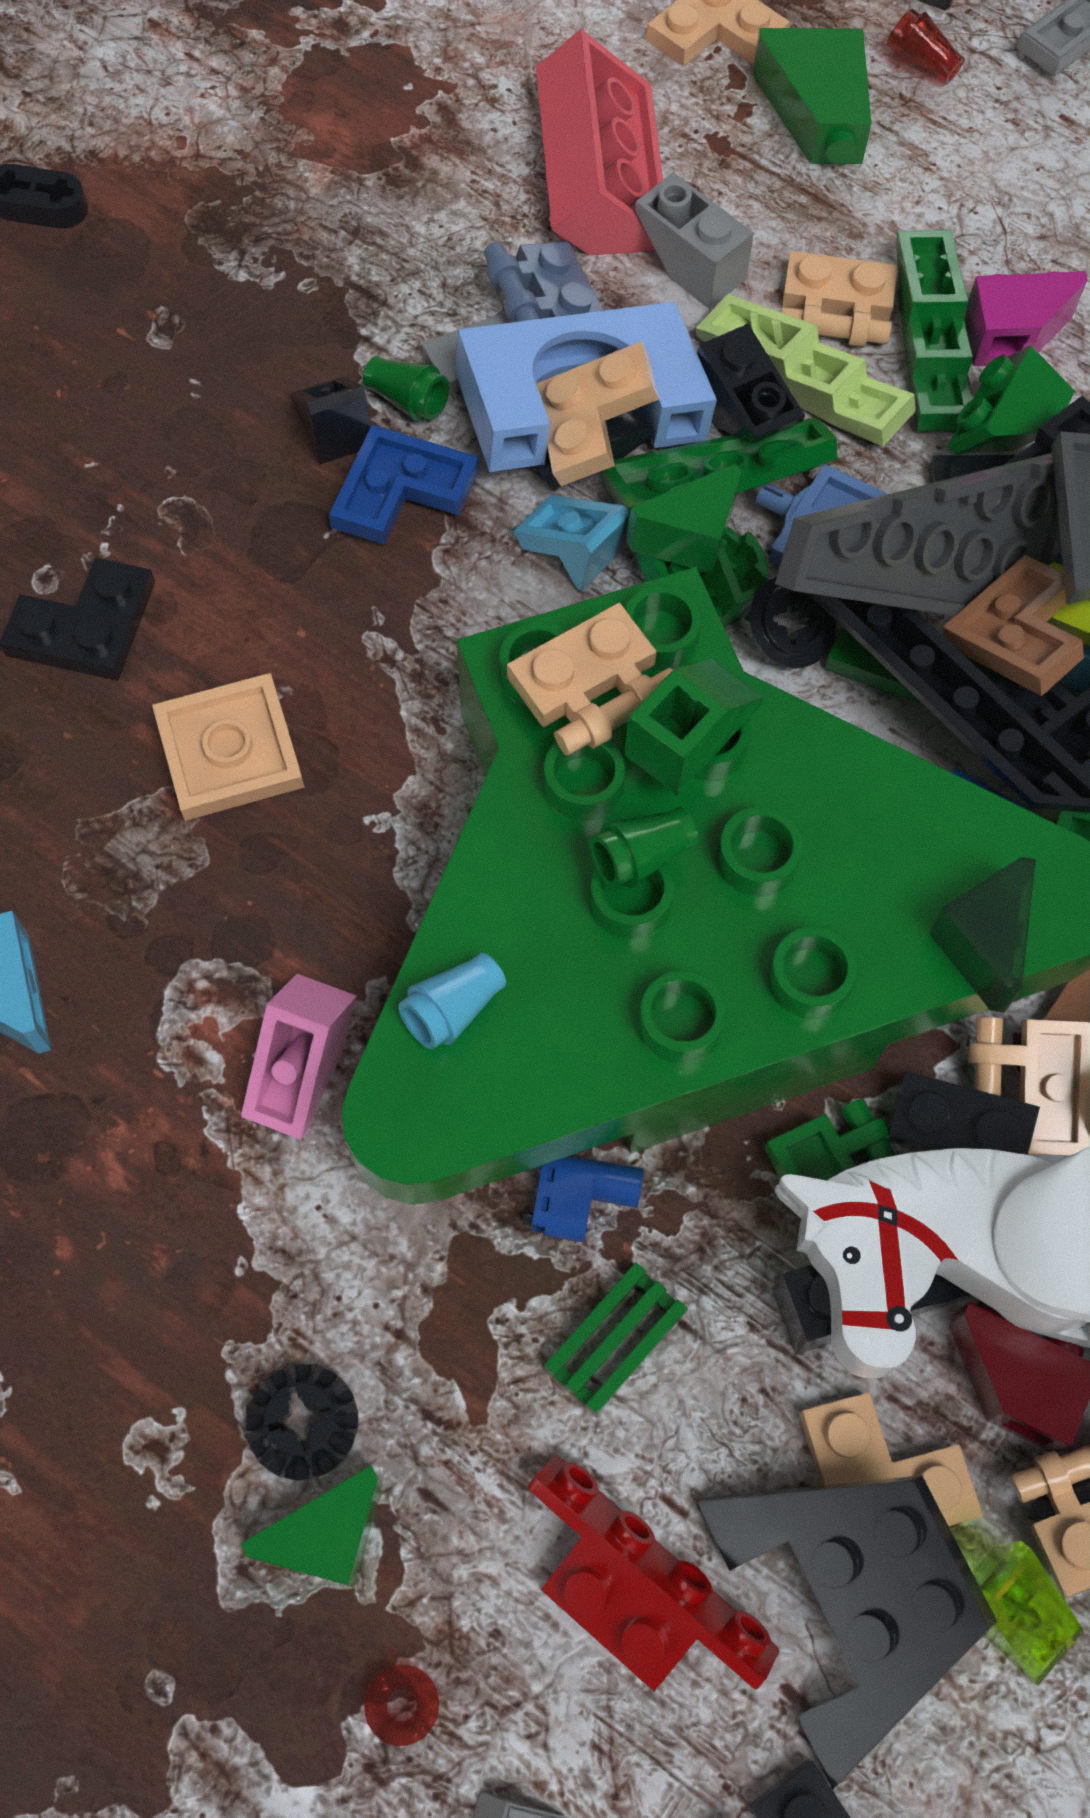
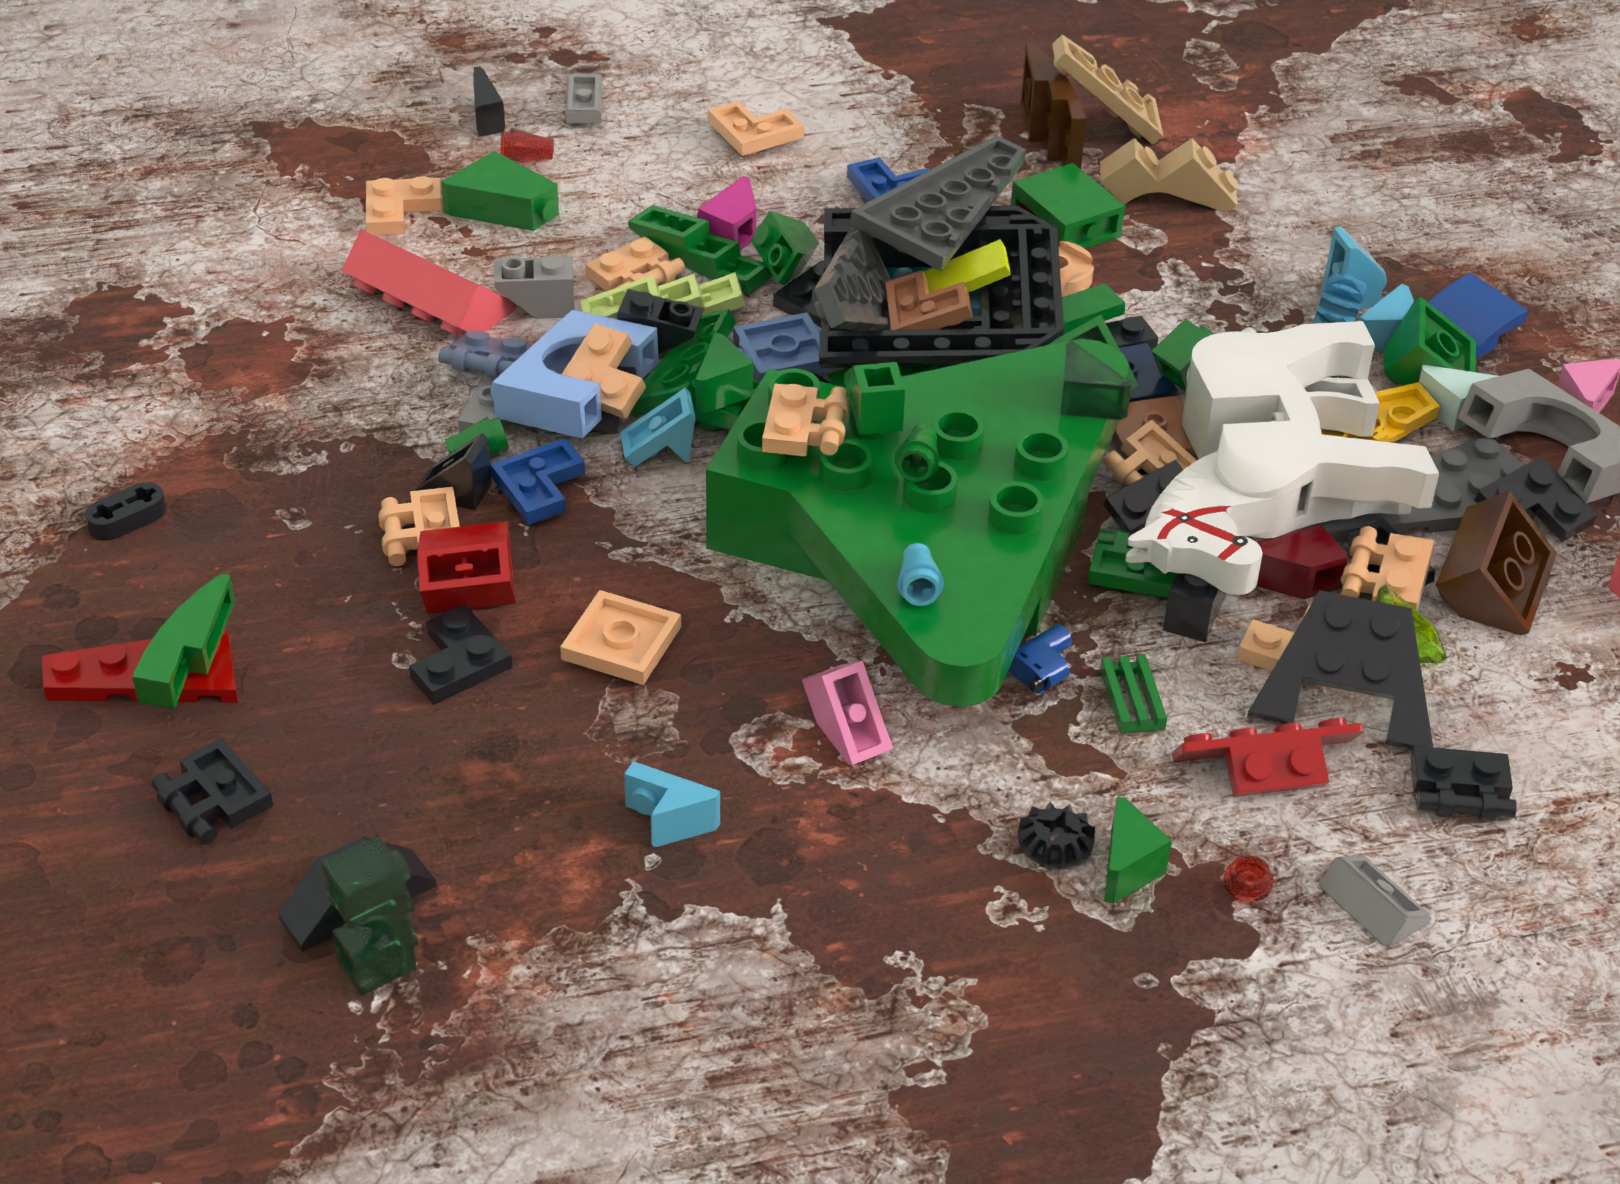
camera: 50 degrees left, 25 degrees down
none -> light nougat plate [378,487,460,566]
none -> red slope [417,521,516,614]

